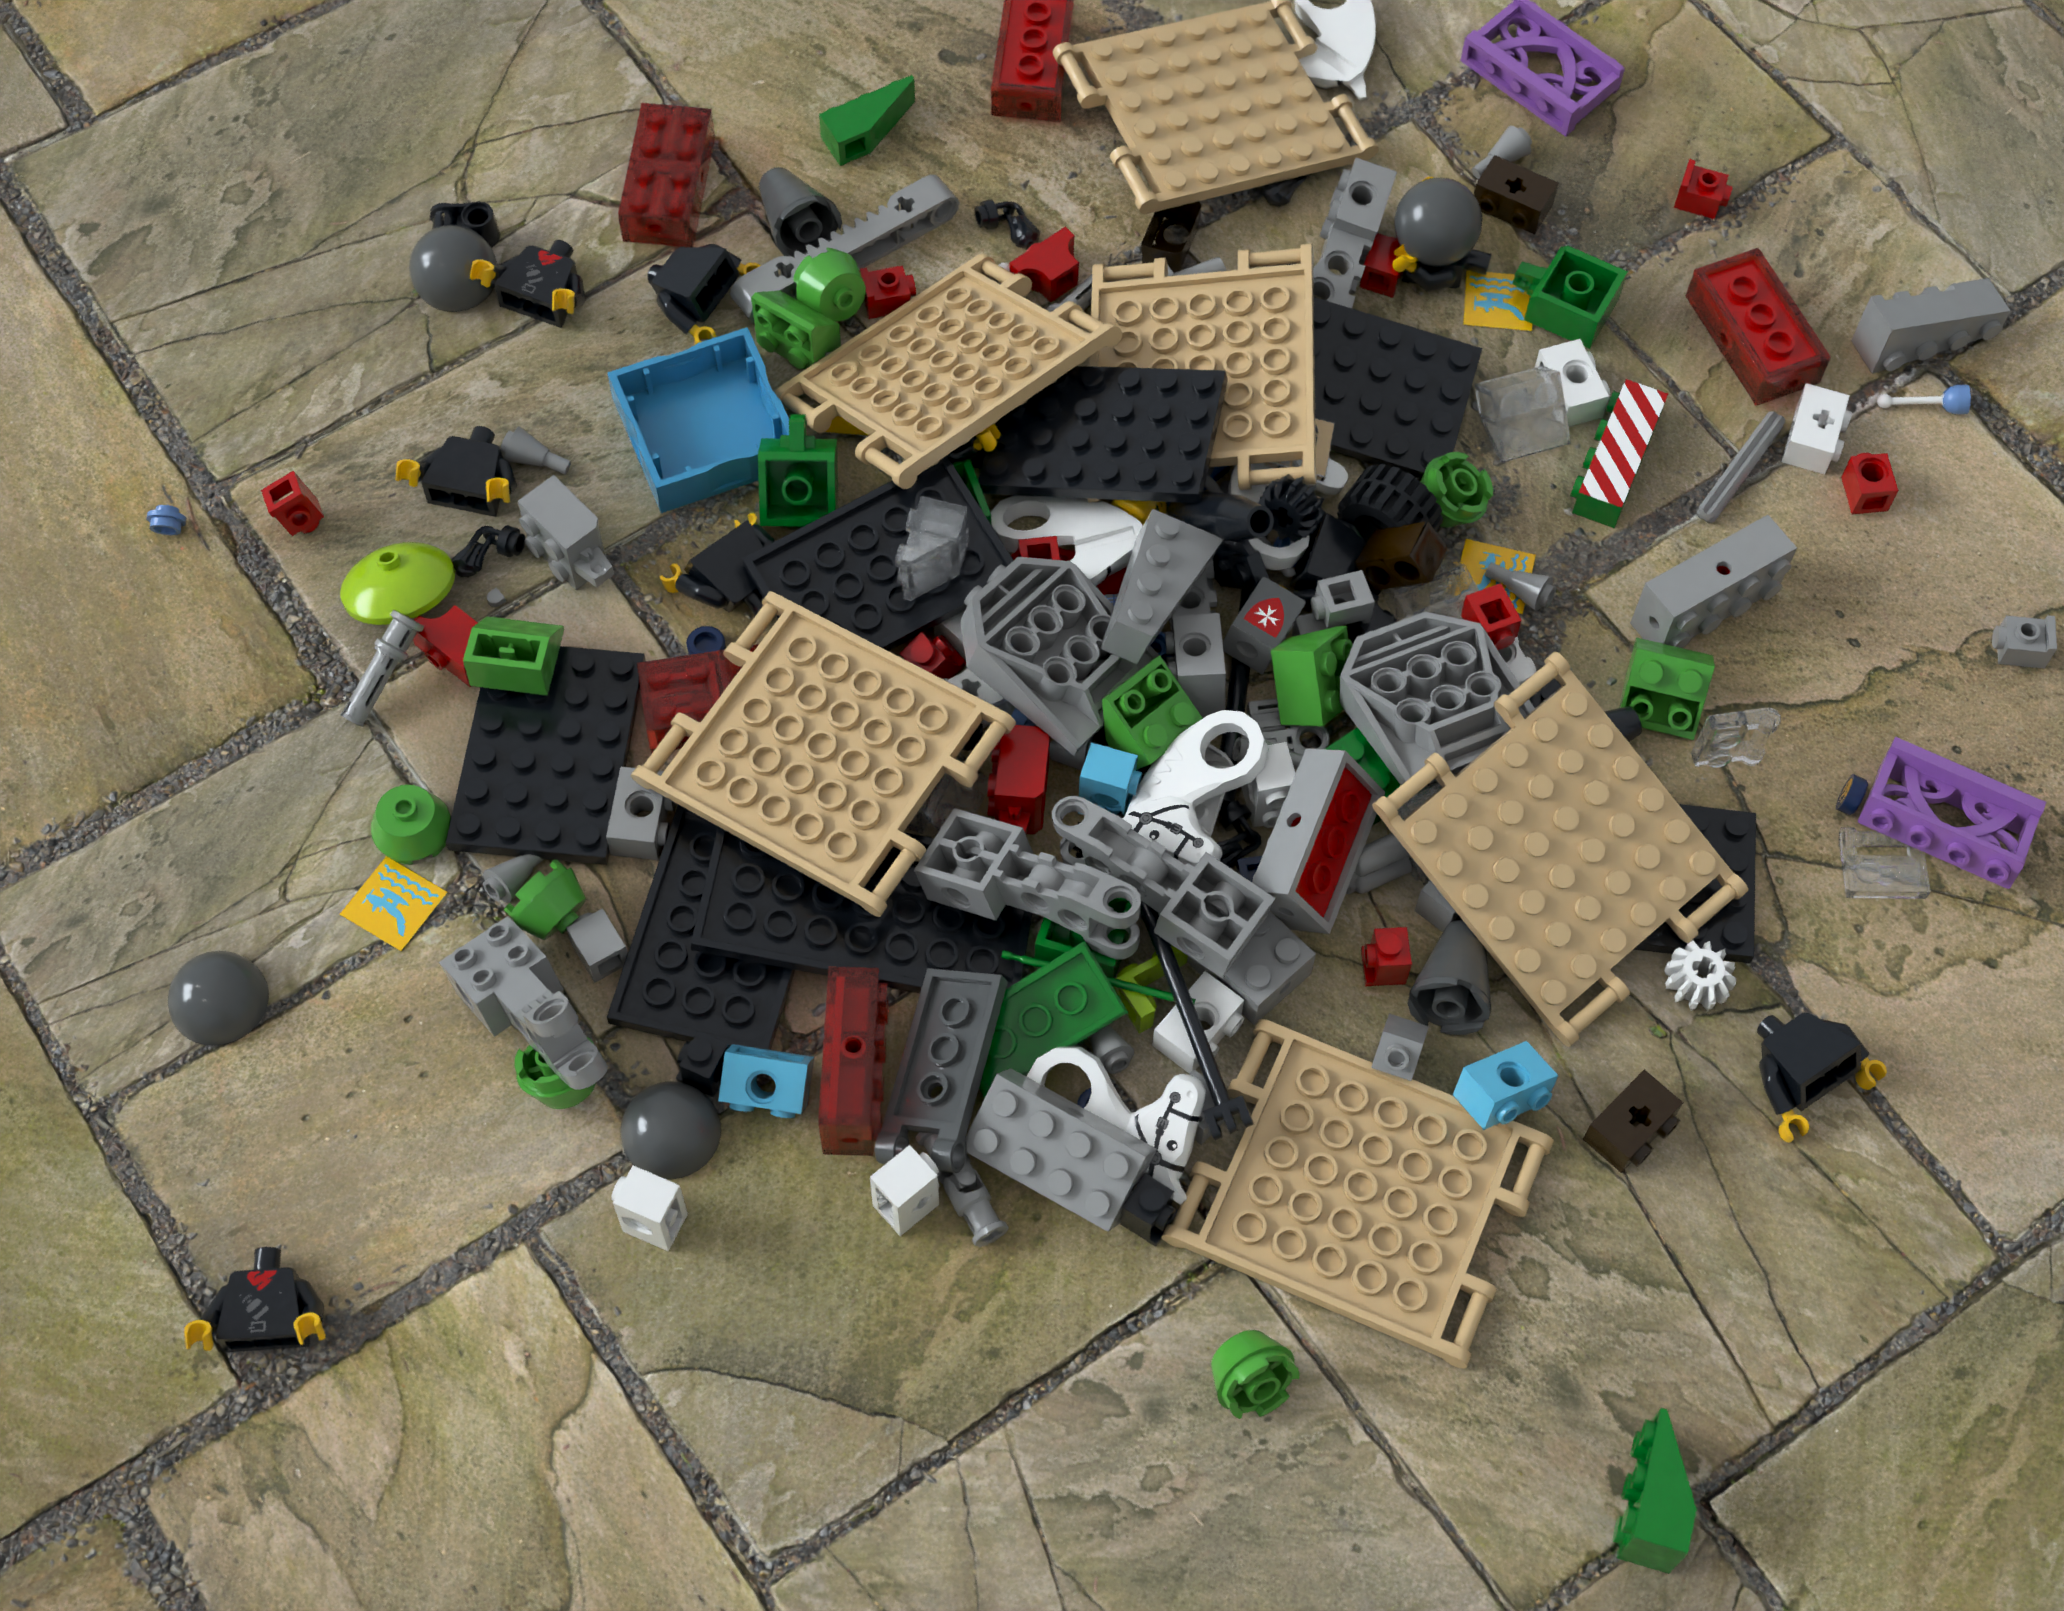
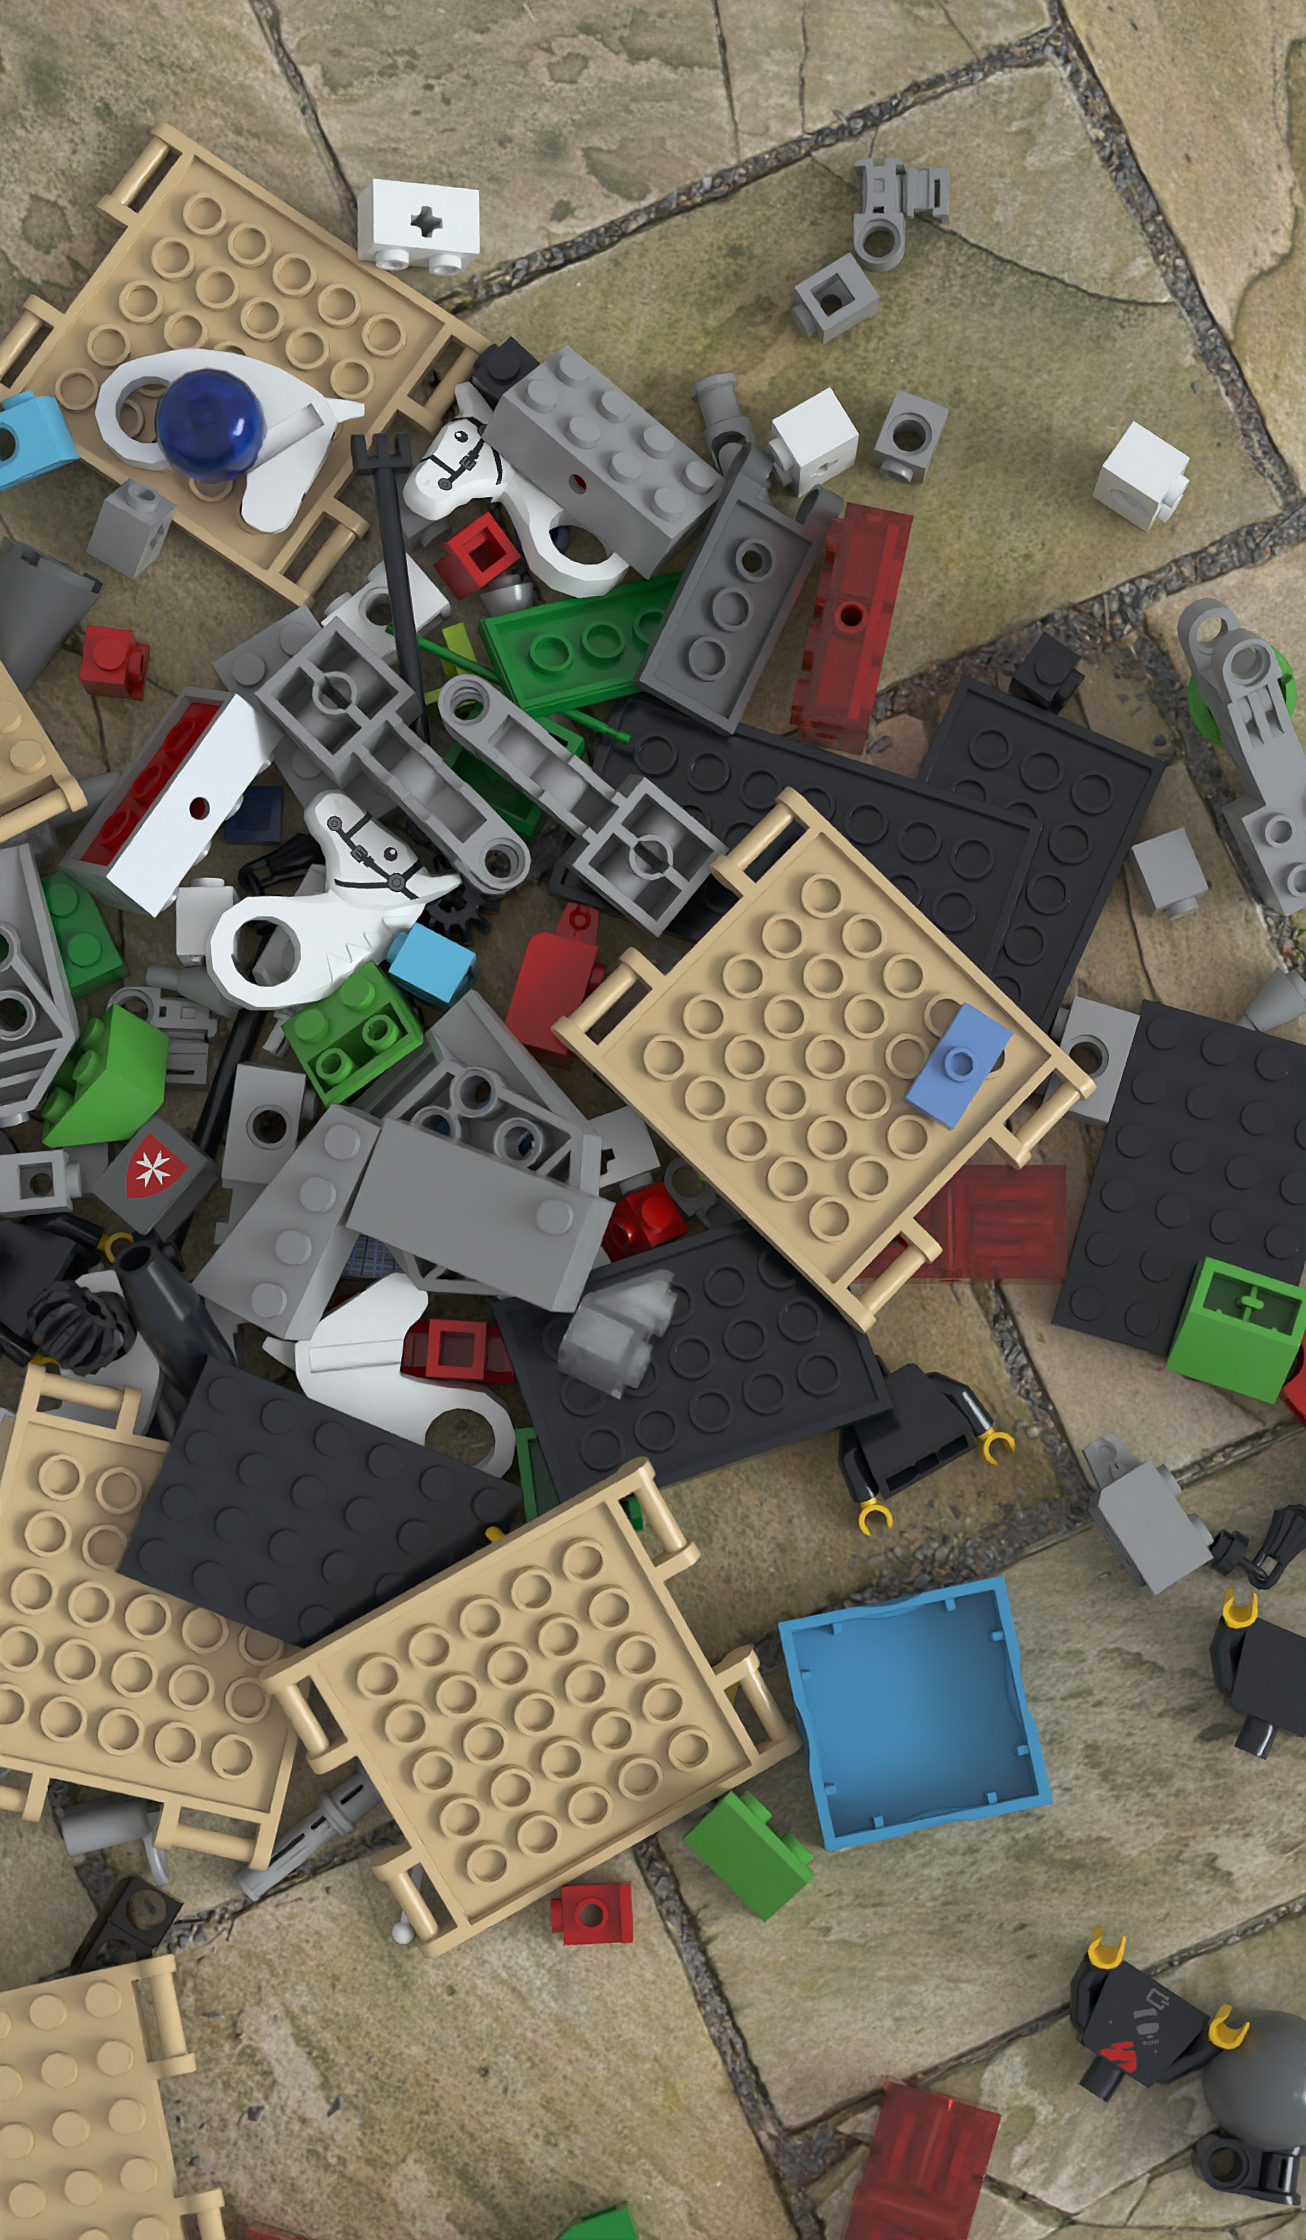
camera: 165 degrees left, 20 degrees up
light grey piece [487,588,506,607] -> none
light grey cone [501,426,571,475] -> none
bright green cone [504,859,587,941] -> none
dark grey piece [620,1081,721,1179] -> none
black torso [648,244,760,345] -> none
dark blue tile [686,626,726,666] -> none
medium azure brick [718,1044,814,1118] -> none
light grey gear [730,175,960,323] -> none
green hinge [758,414,839,527] -> none
dark grey cone [759,167,842,257] -> none
bright green cone [793,248,866,321] -> none
black piece [975,199,1041,249] -> none
red brick [1009,226,1079,303] -> none
bright green cone [1211,1330,1300,1419] -> none
none -> white animal [95,348,364,535]
none -> clear blue cylinder [154,367,268,484]
none -> light grey brick [346,1117,615,1313]
none -> white brick [357,179,480,276]
none -> red brick [433,511,522,601]
none -> light grey brick [790,252,880,345]
none -> light grey piece [853,157,950,272]
none -> light grey brick [871,389,949,484]
none -> medium blue plate [902,1002,1013,1131]

